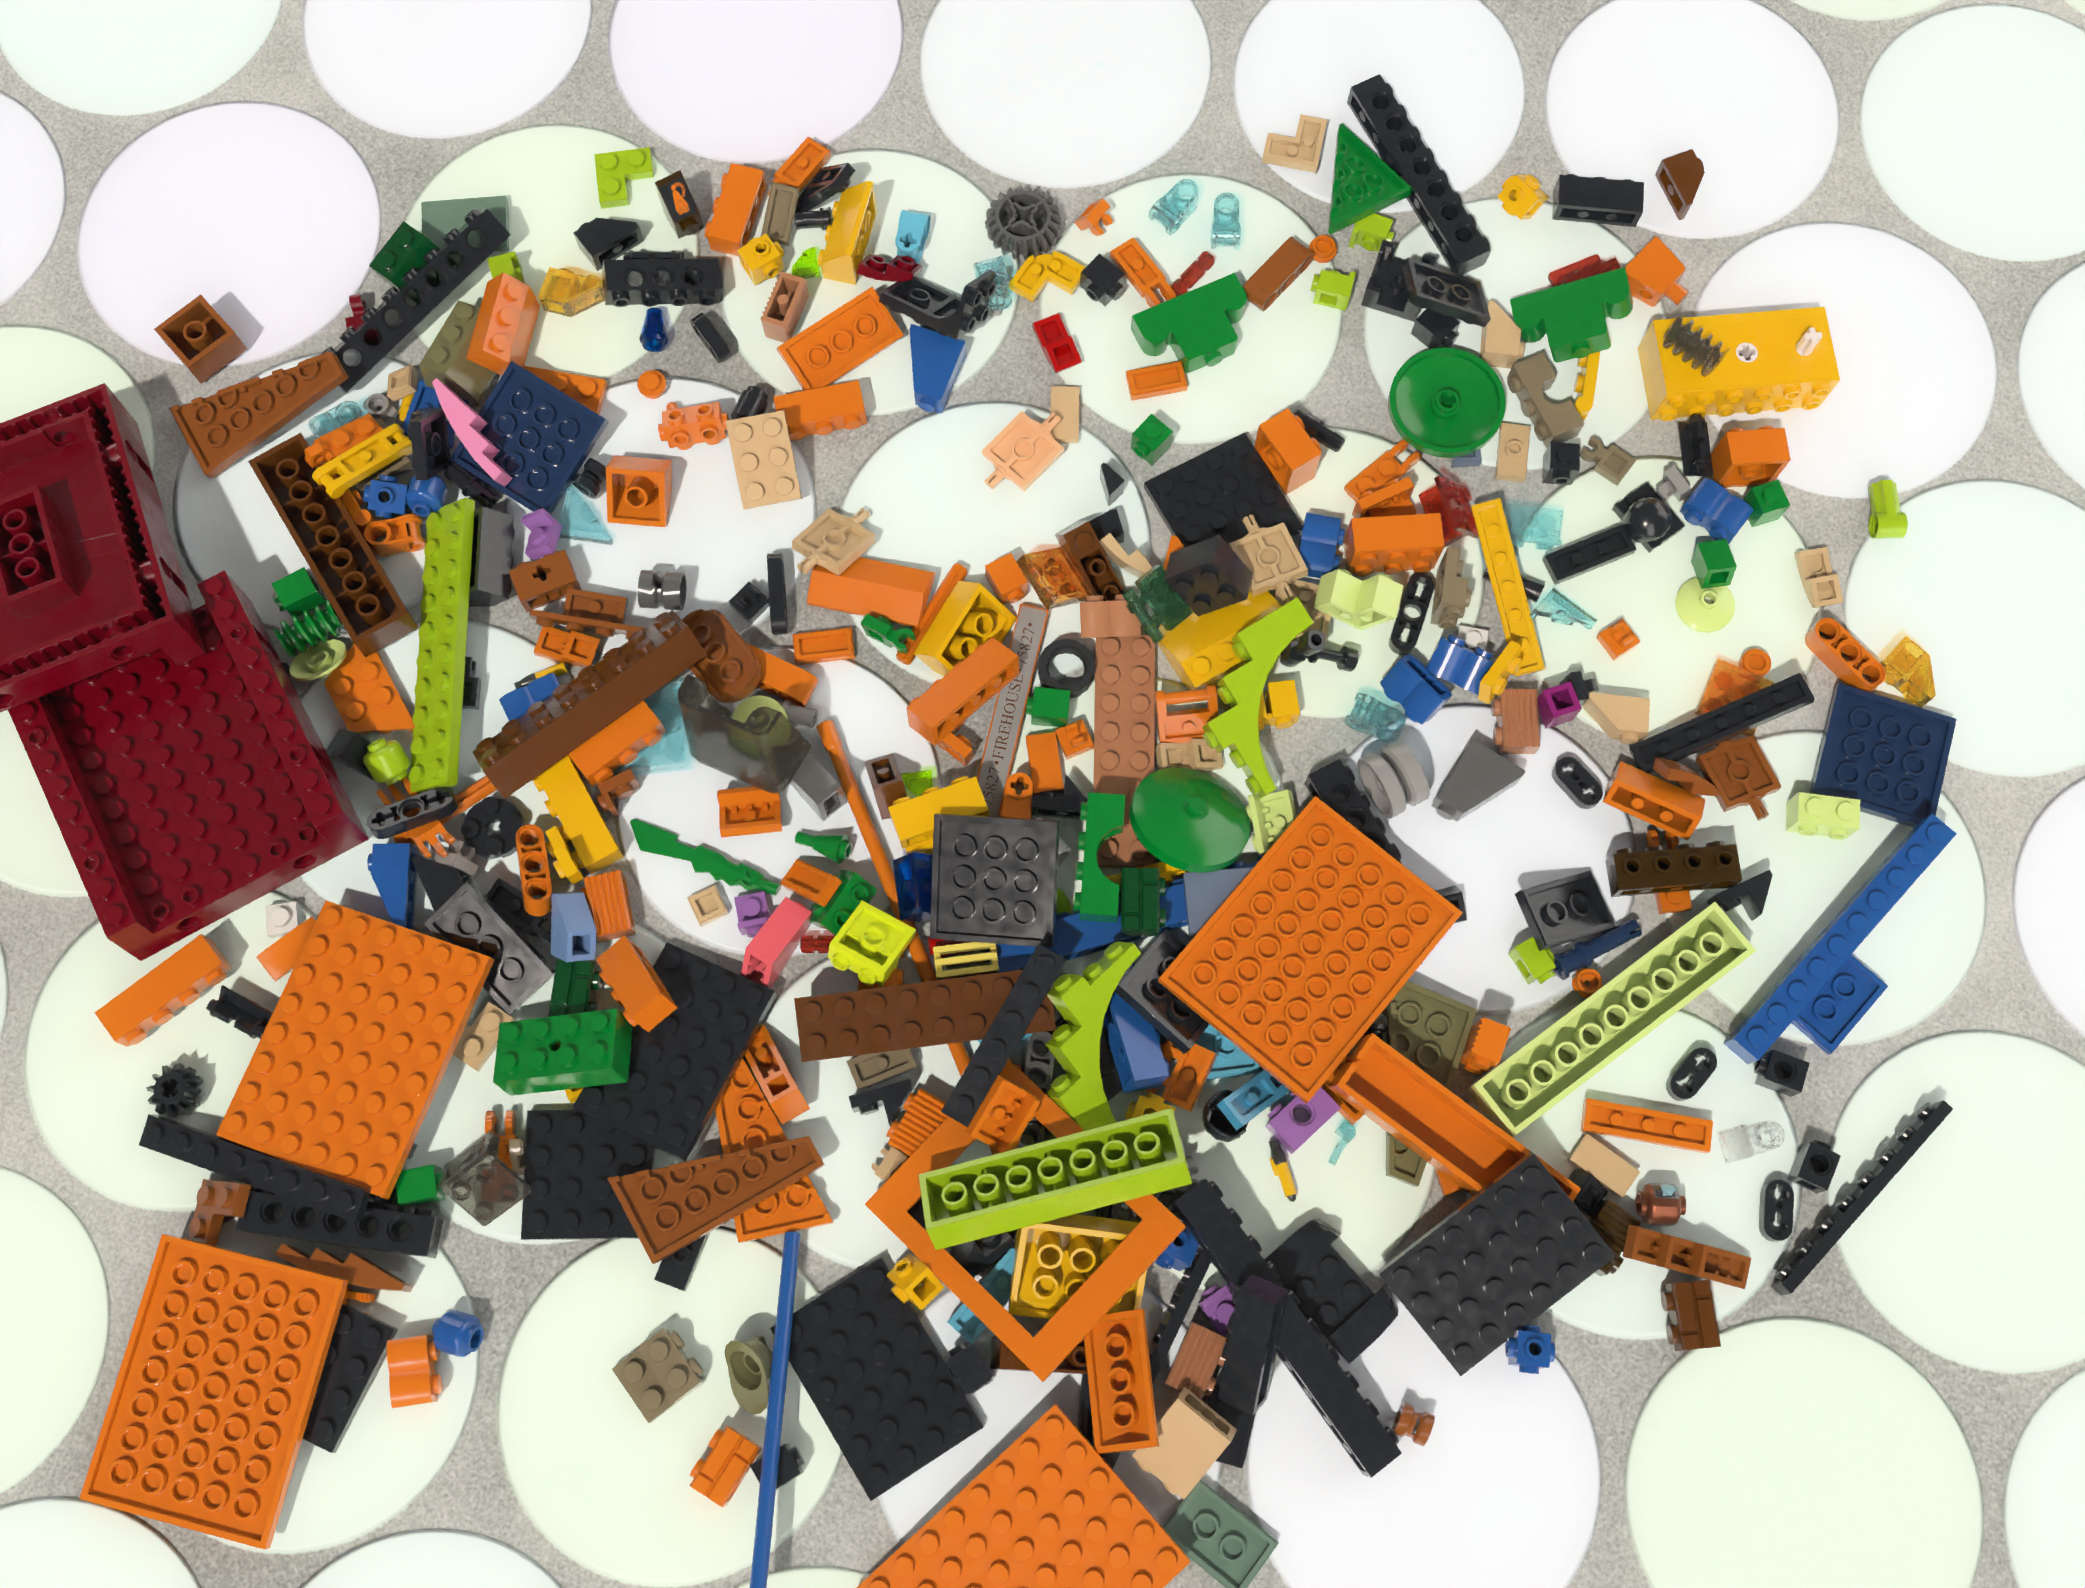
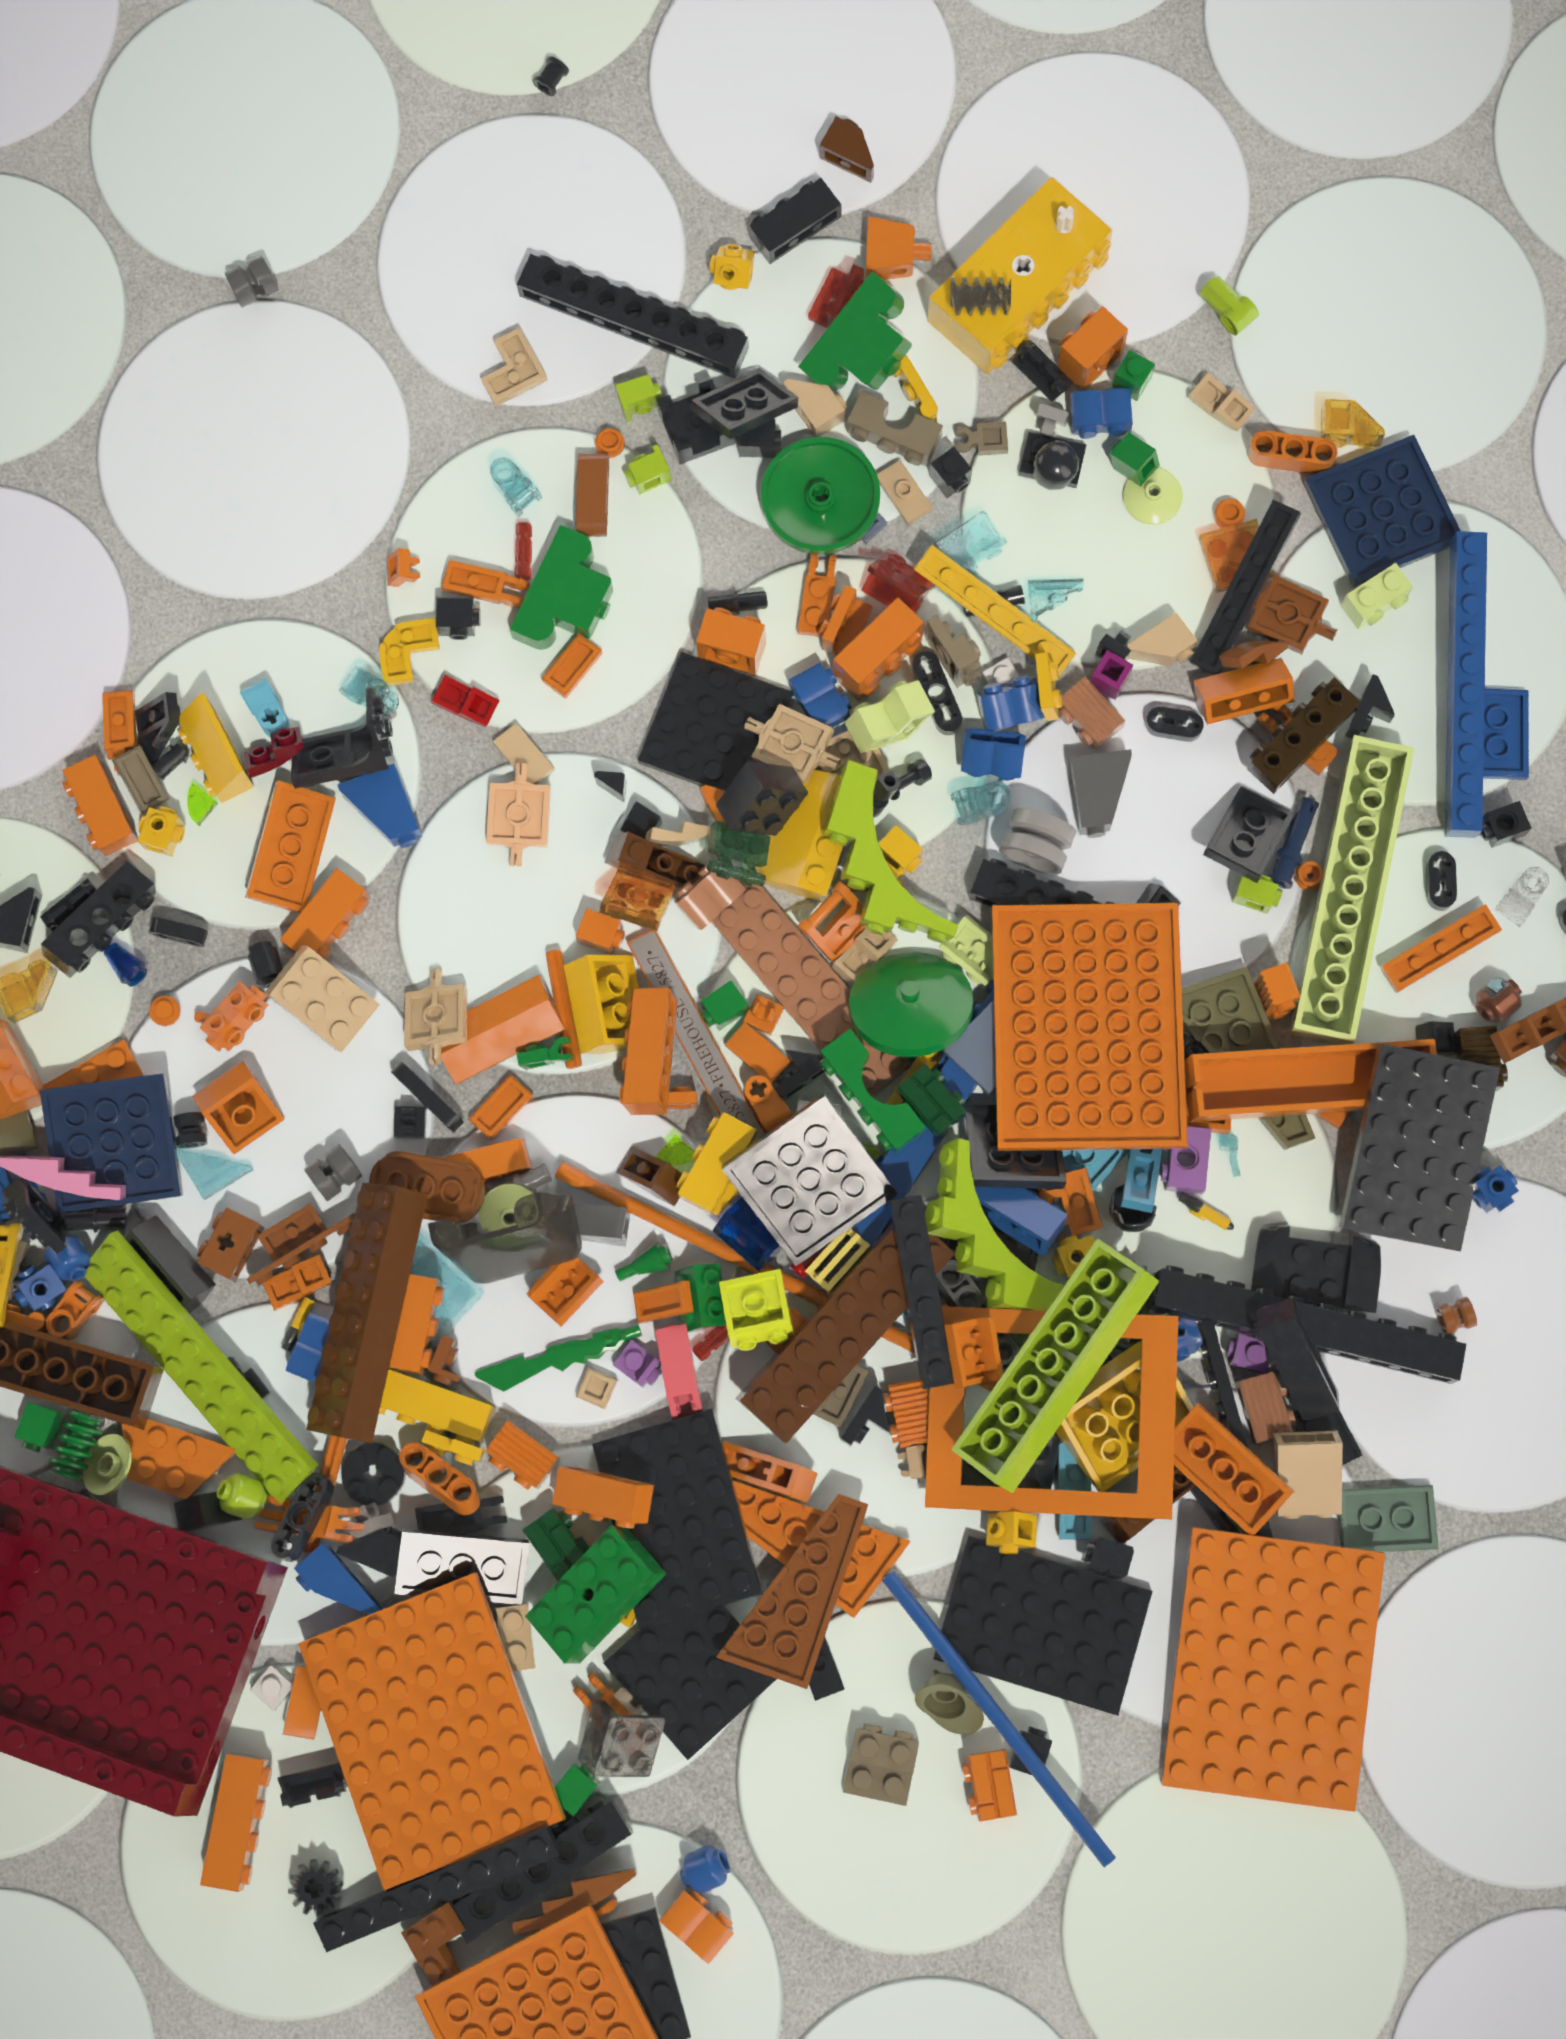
camera: 35 degrees left, 5 degrees up
medium lavender bracket [521,508,562,561] -> none
medium blue slope [551,891,596,962] -> none
slope [654,170,704,239] -> none
nougat brick [760,272,809,343] -> none
dark grey gear [985,185,1061,261] -> none
black tyre [1038,639,1095,699] -> none
green brick [1131,414,1173,466] -> none
clear light blue piece [1148,179,1199,235] -> none
green tile [1328,123,1413,235] -> none
black plate [1542,524,1637,585] -> none
tan tile [1567,1134,1640,1199] -> none
orange tile [1596,618,1640,661] -> none

